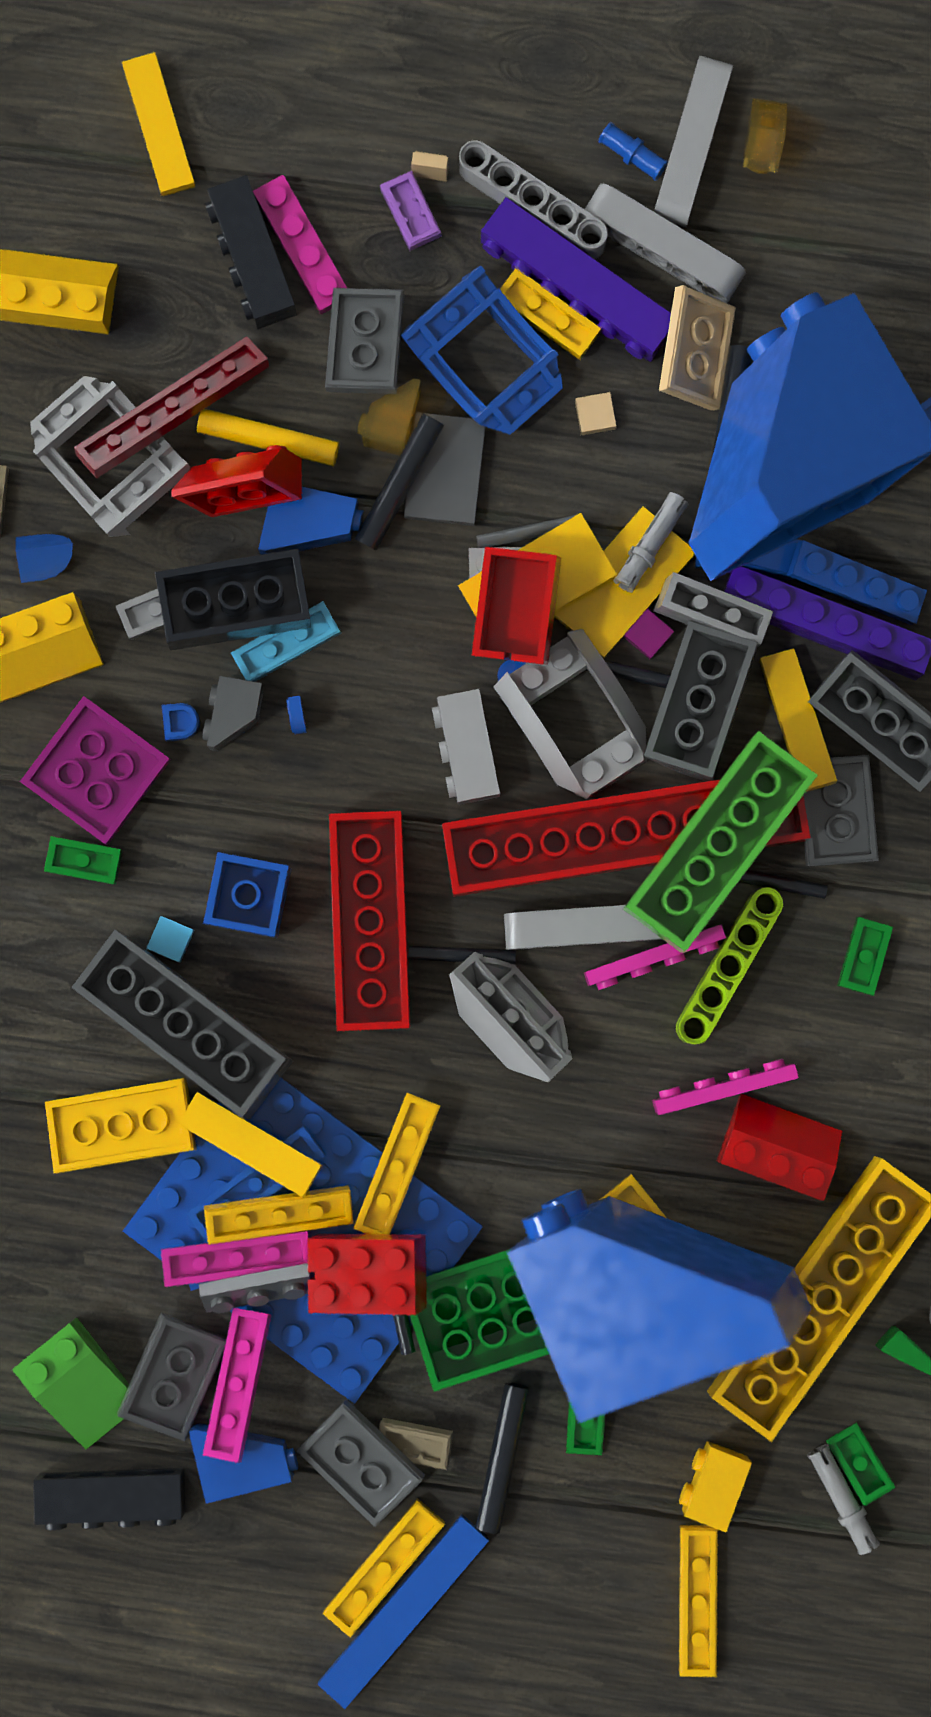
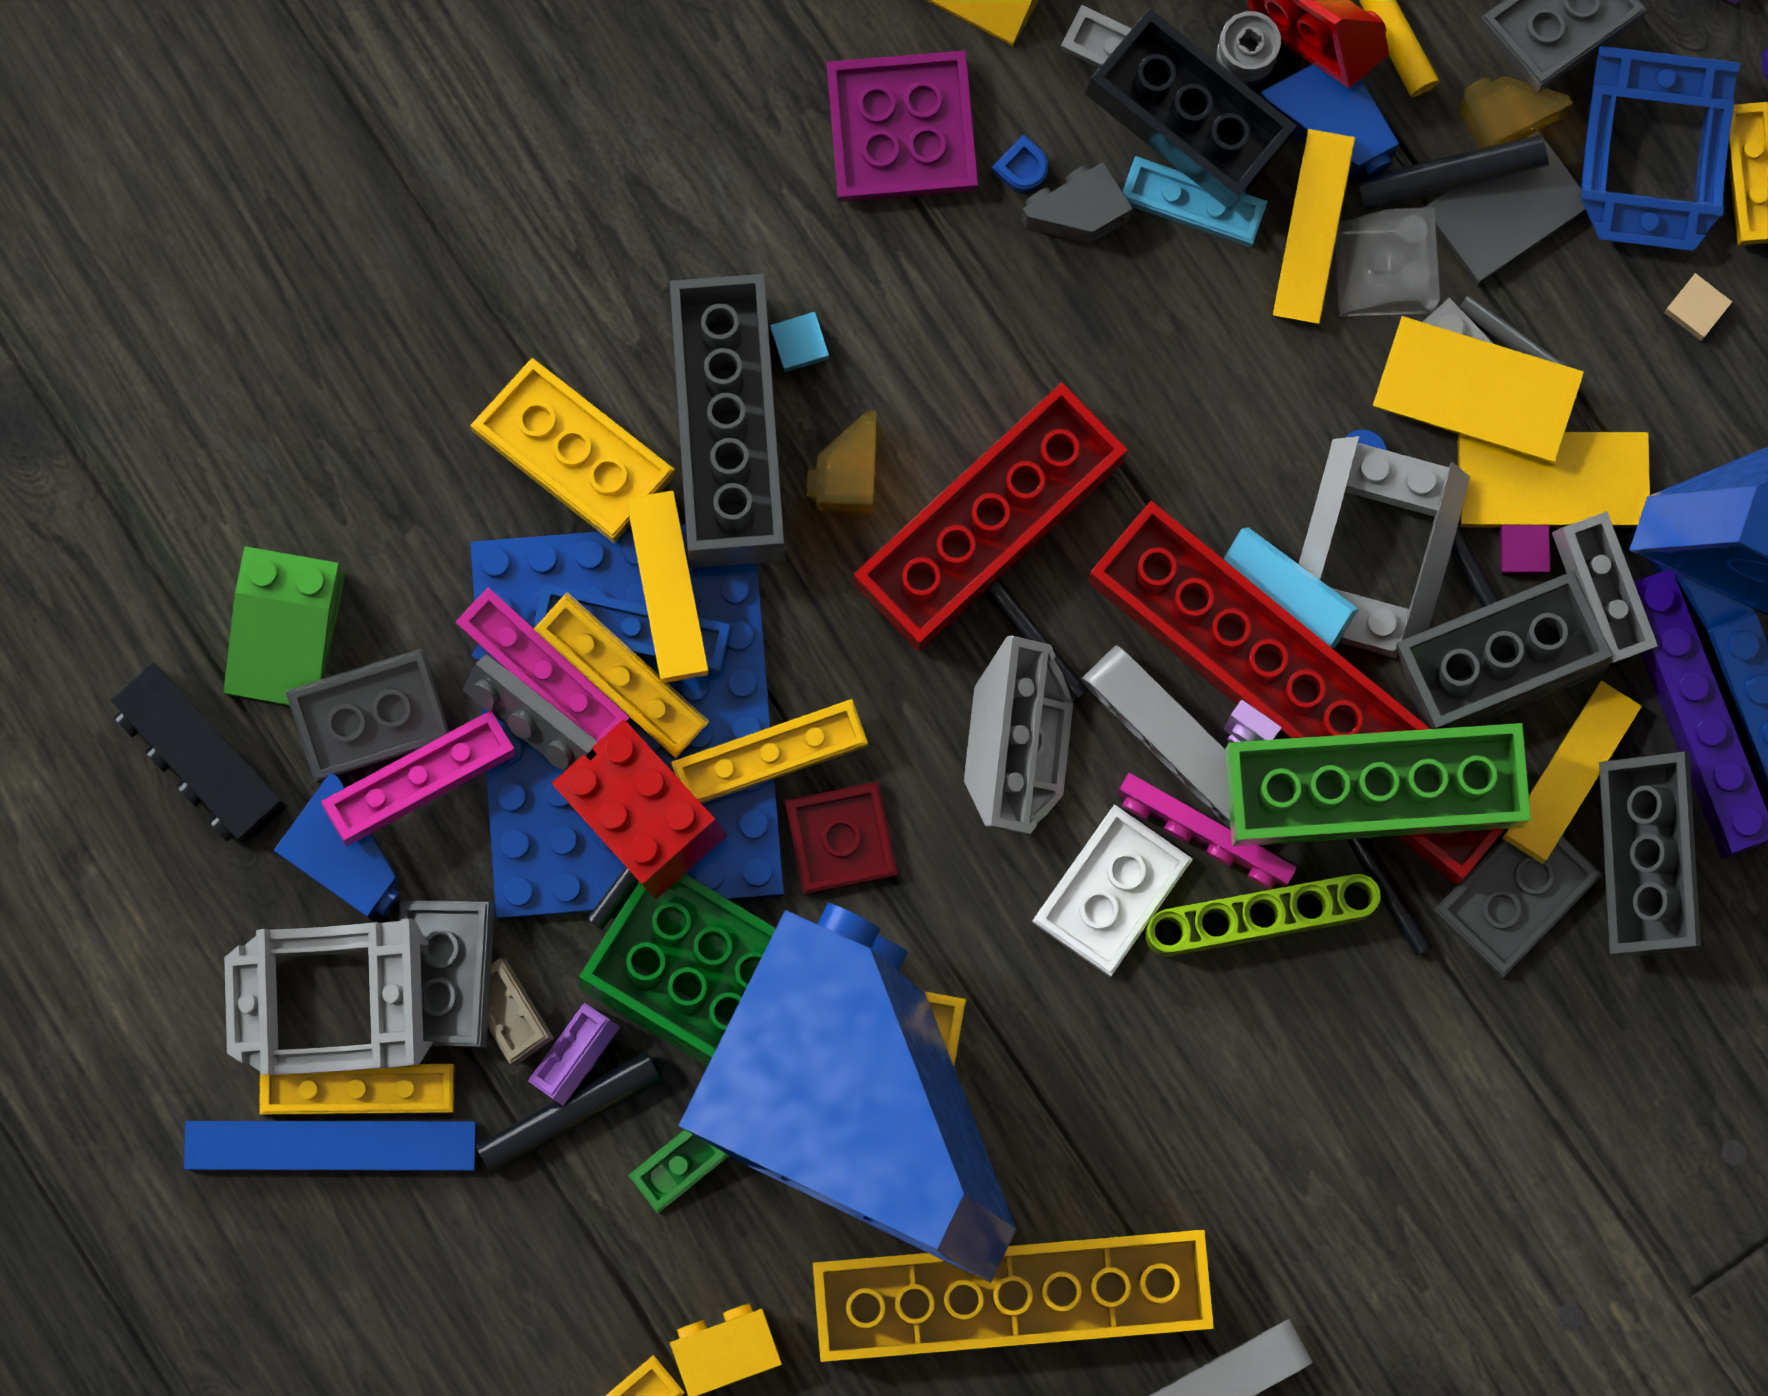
camera: 50 degrees right, 5 degrees down
green plate [44,836,123,885] -> none
blue brick [203,852,292,938] -> none
blue tile [286,695,307,735] -> none
light grey brick [432,689,500,805] -> none
red piece [472,547,561,665] -> none
light grey pin [613,492,689,593] -> none
dark pink plate [652,1059,798,1115] -> none
red slope [716,1094,842,1201] -> none
green plate [837,917,893,996] -> none
none -> light grey wedge [224,919,433,1075]
none -> medium lavender plate [528,1003,620,1106]
none -> dark red tile [785,782,898,896]
none -> clear yellow slope [807,411,877,514]
none -> white tile [1032,804,1193,977]
none -> light grey wheel [1216,11,1281,89]
none -> lavender plate [1223,700,1281,742]
none -> medium azure tile [1224,527,1359,648]
none -> yellow tile [1273,129,1356,324]
none -> clear slope [1336,207,1440,317]

